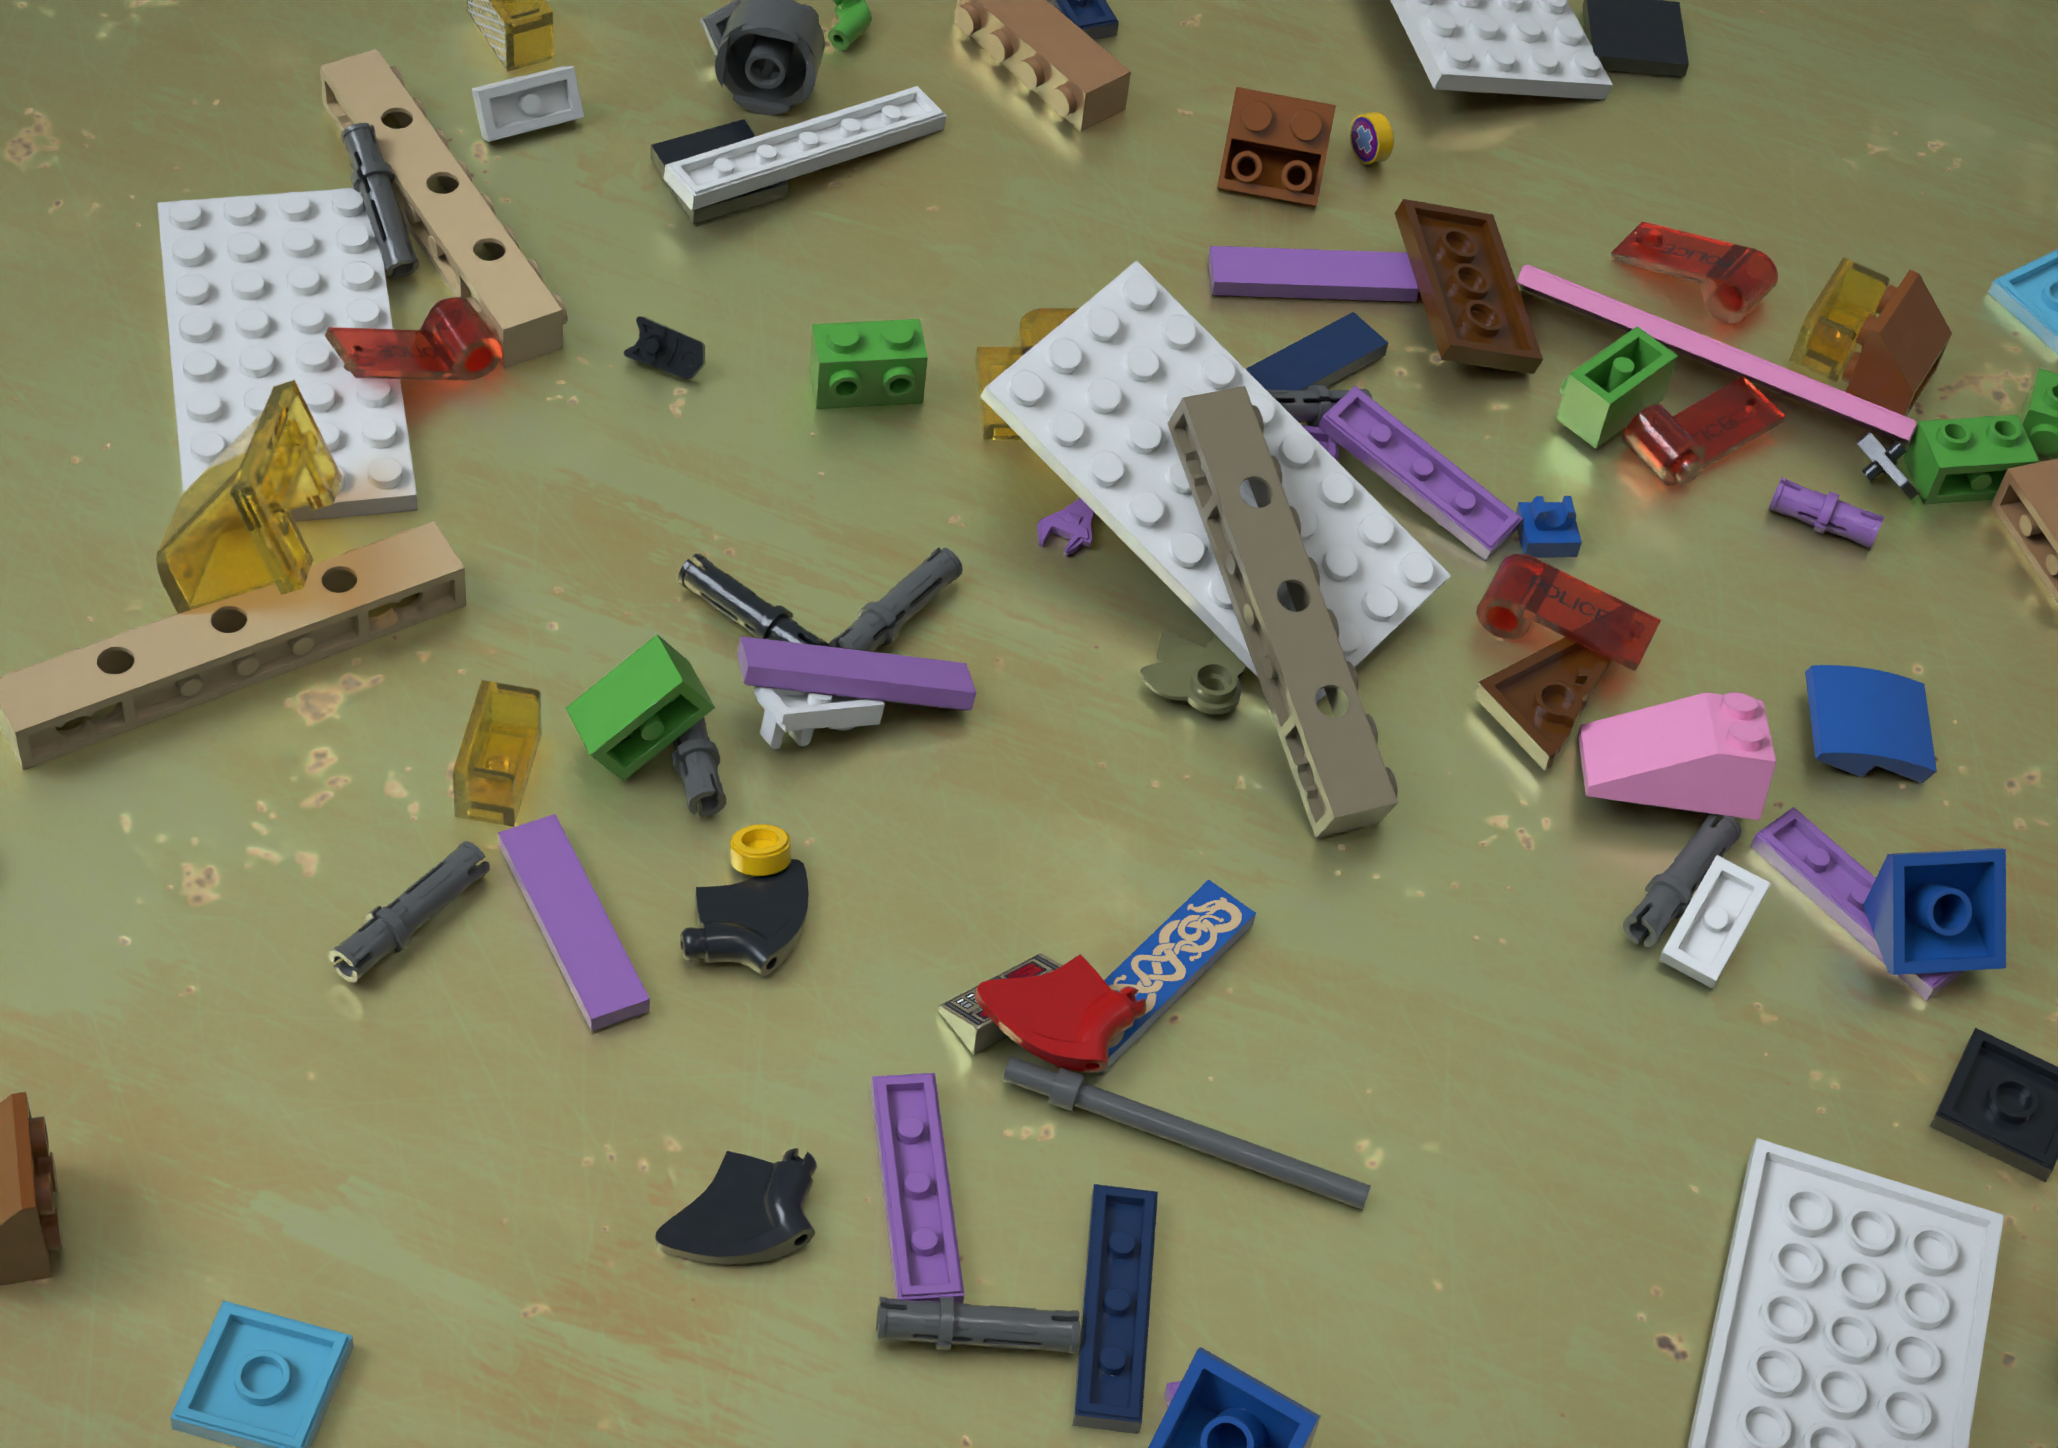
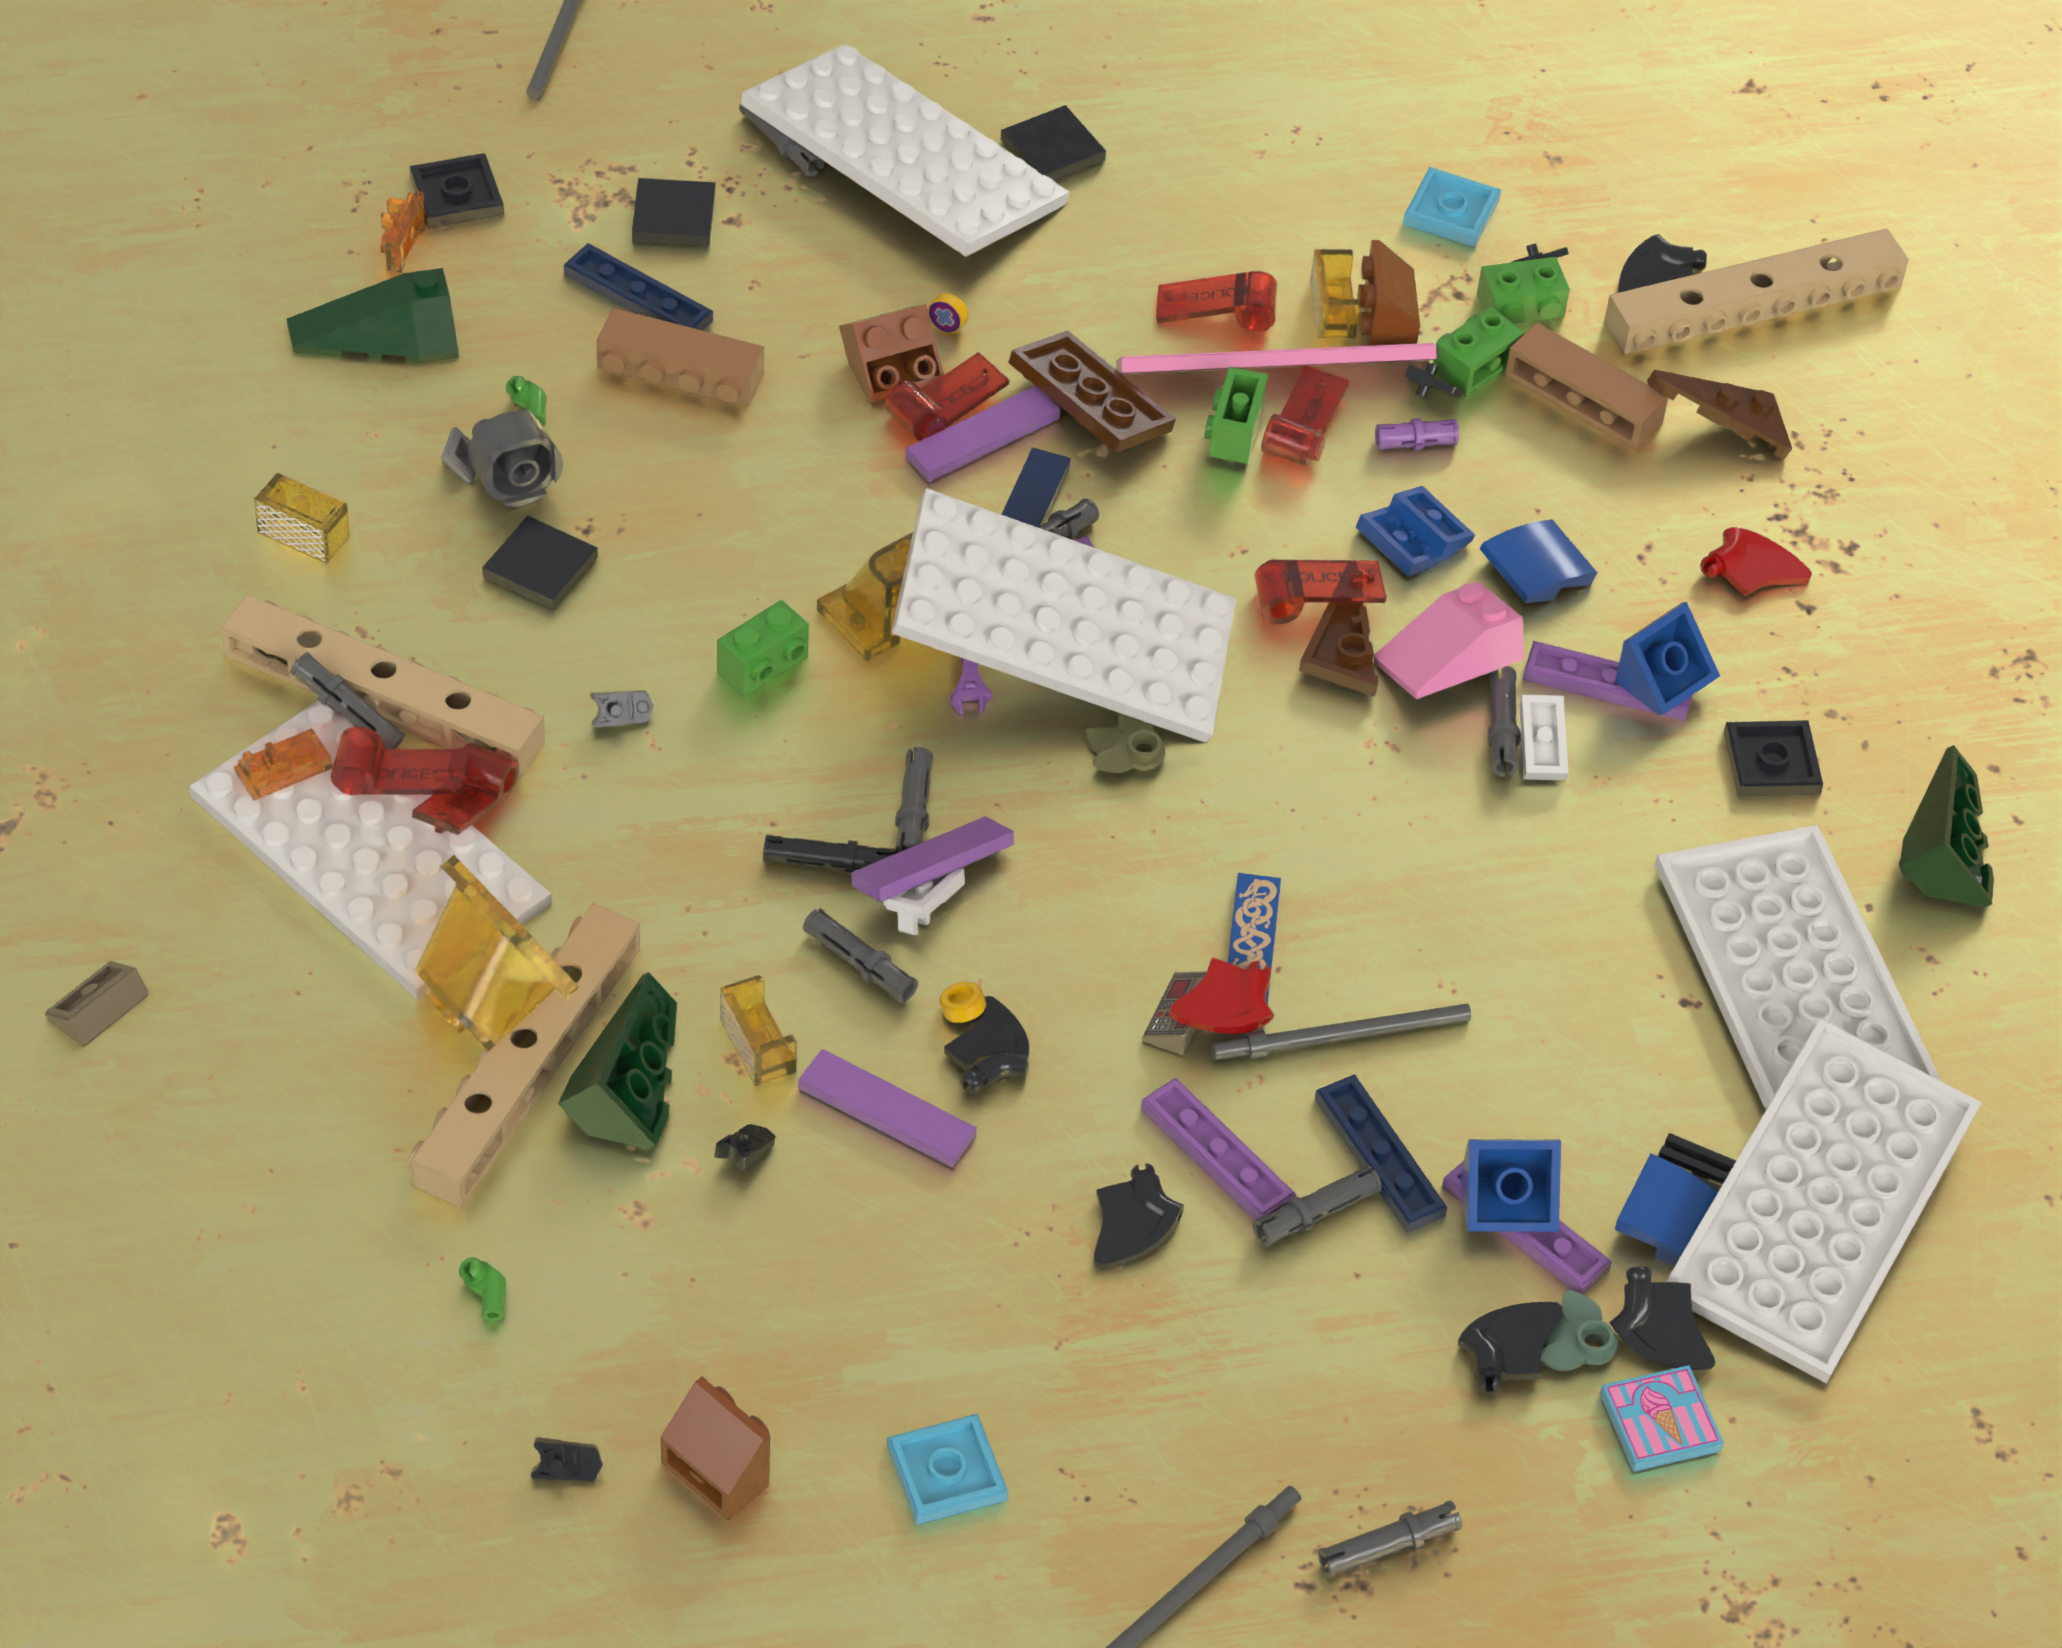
camera: 30 degrees left, 0 degrees up
dark grey pin [329,841,490,983] -> none
white plate [471,66,585,142] -> none
bright green brick [565,634,715,781] -> none
white tile [664,86,947,210] -> none
dark tan piece [1167,386,1398,839] -> none
medium lavender tile [1318,386,1523,561] -> none
blue tile [1515,496,1582,558] -> none
none -> clear orange plate [234,729,333,801]
none -> clear red door [331,727,471,796]
none -> dark green wedge [558,972,677,1150]
none -> black piece [714,1124,776,1170]
none -> clear red door [885,352,1009,441]
none -> blue slope [1356,486,1475,577]

